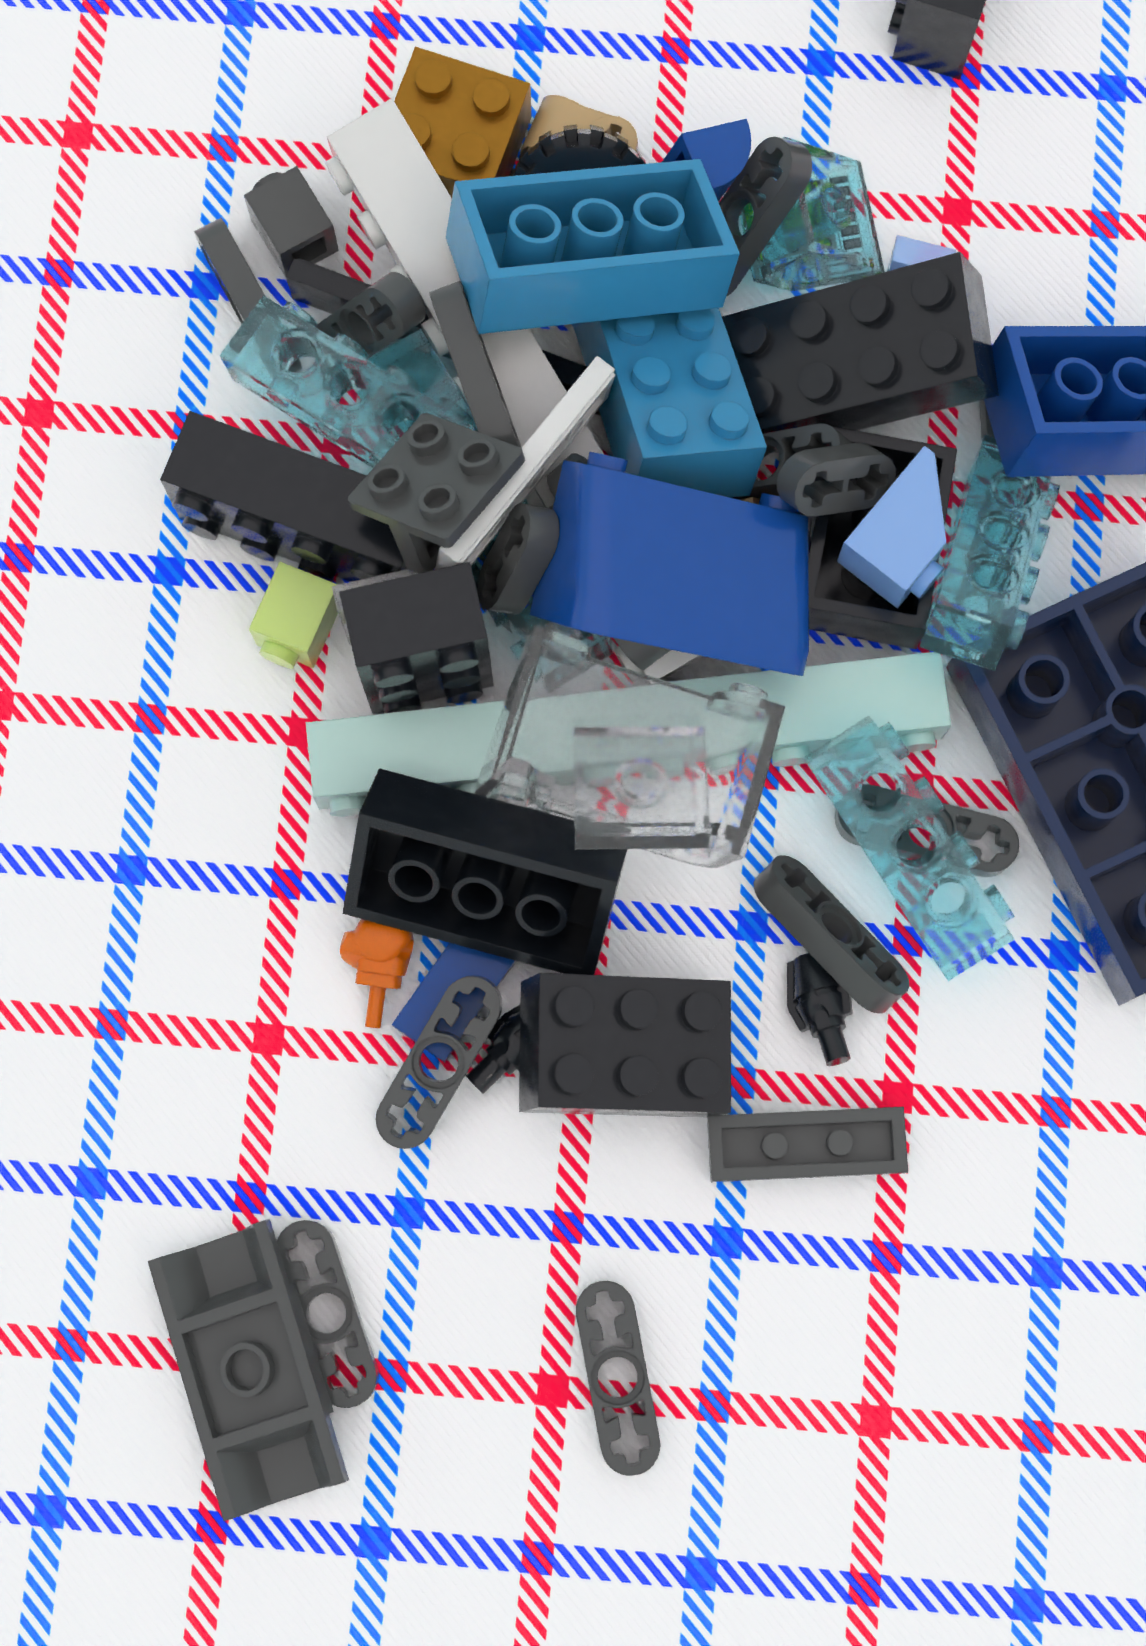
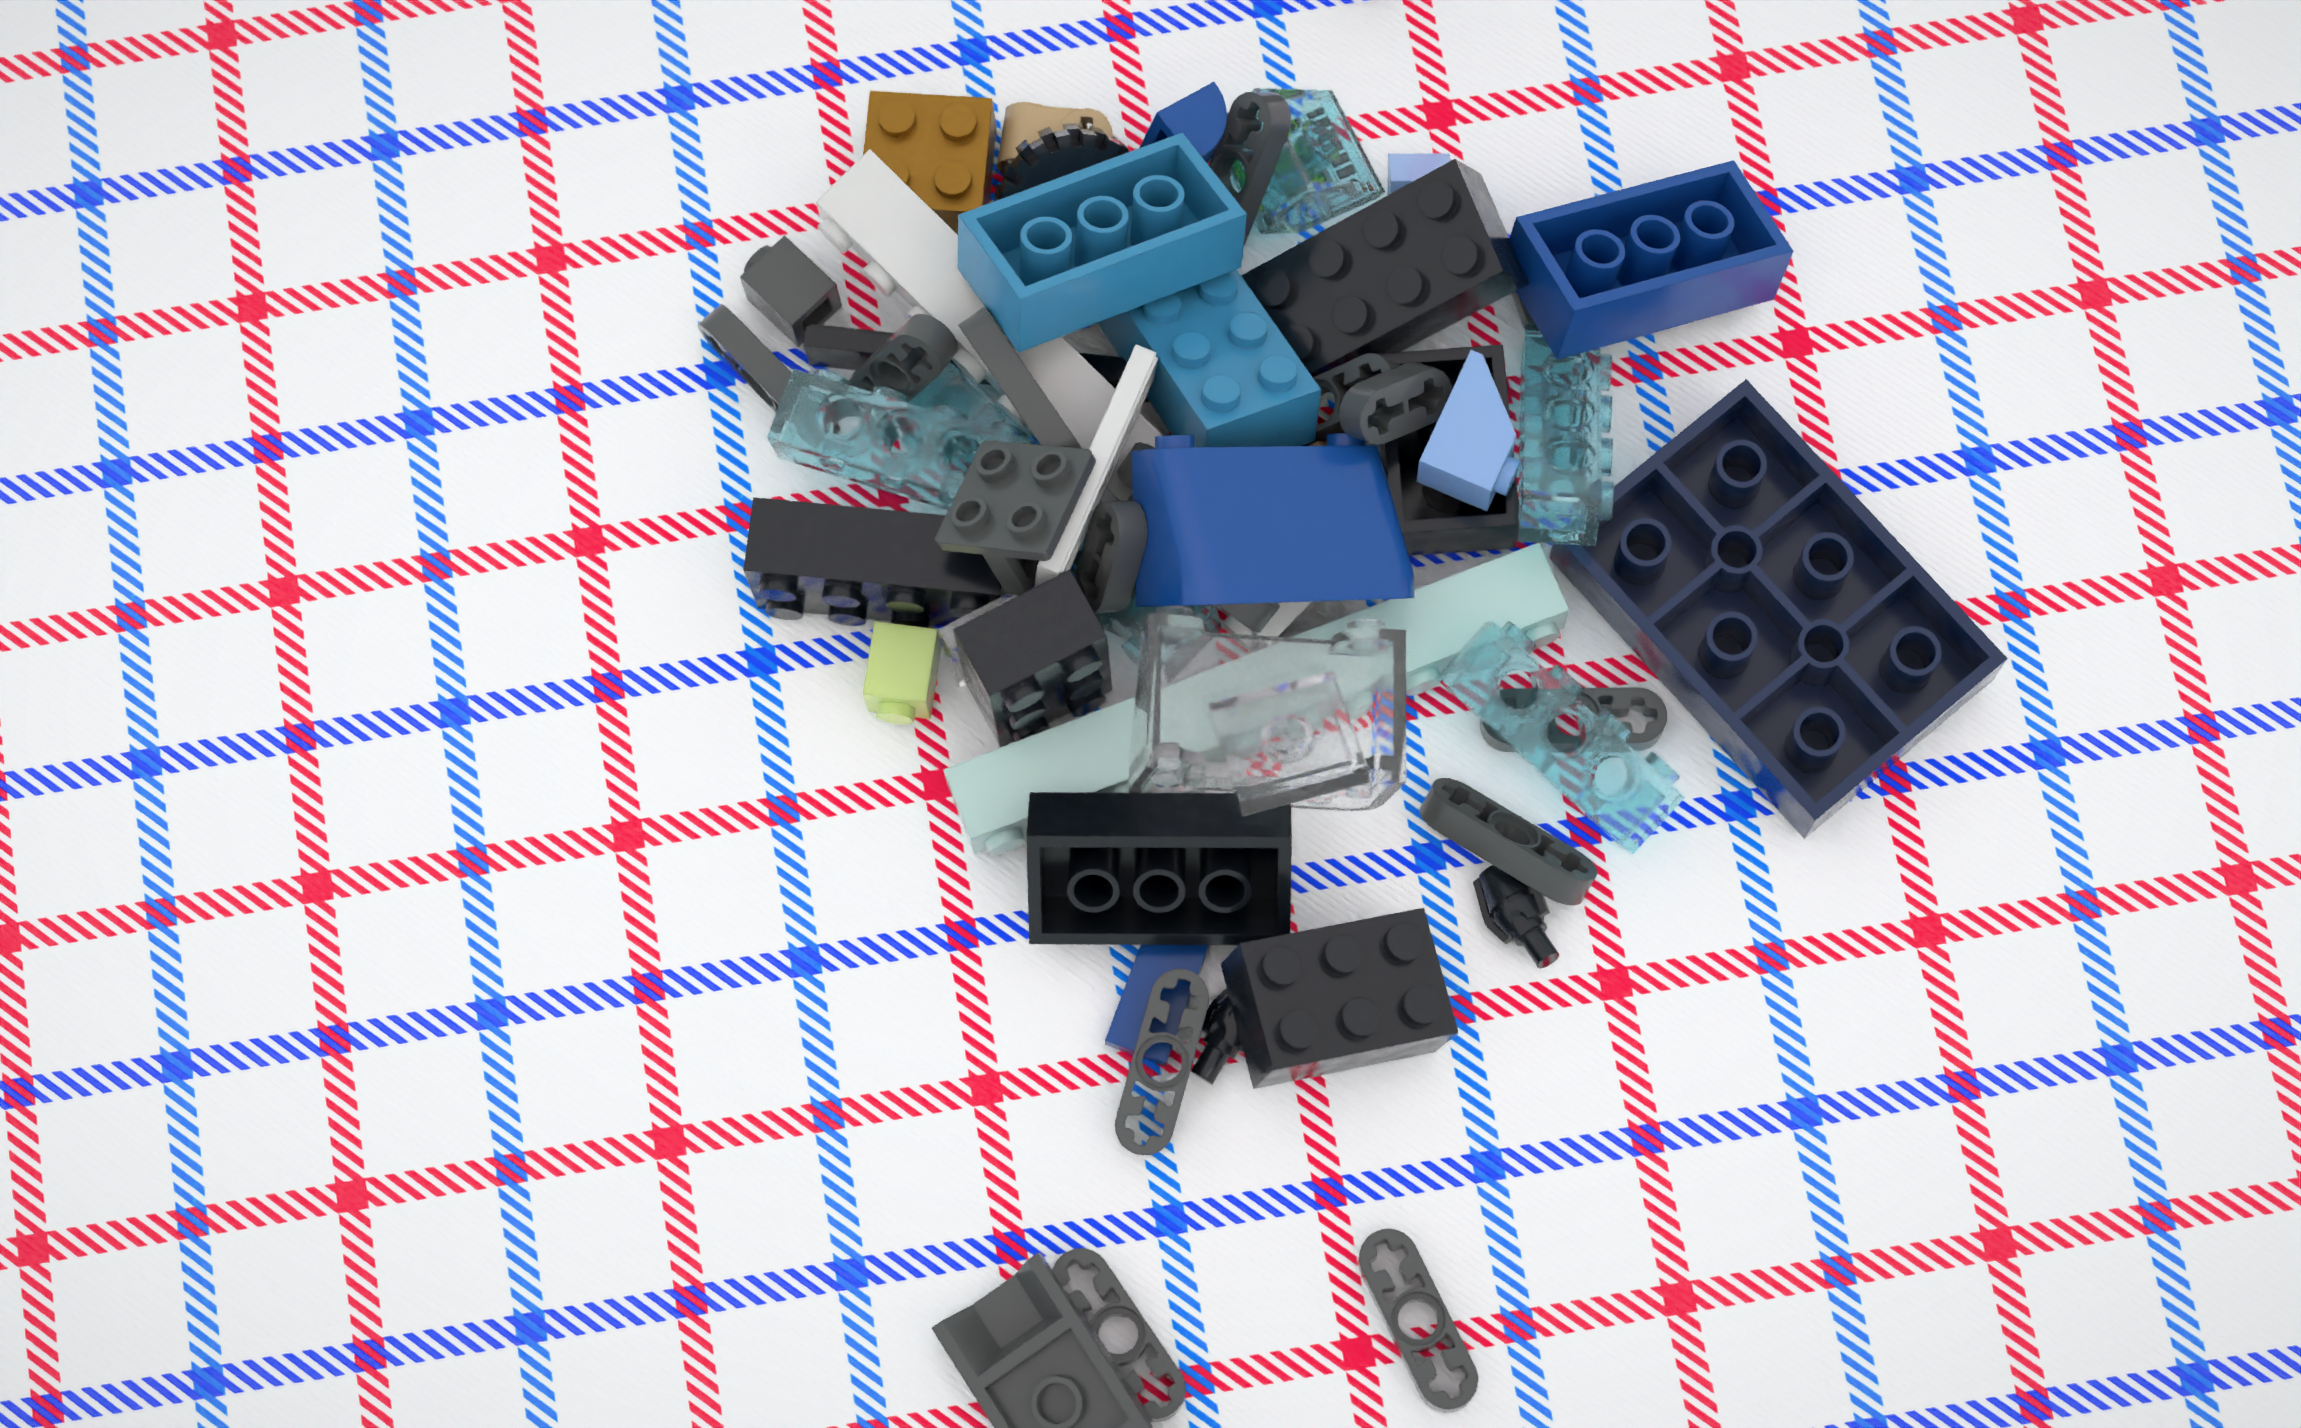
camera: 10 degrees left, 5 degrees down
orange piece [340,919,414,1028] -> none
dark grey plate [707,1107,908,1183] -> none

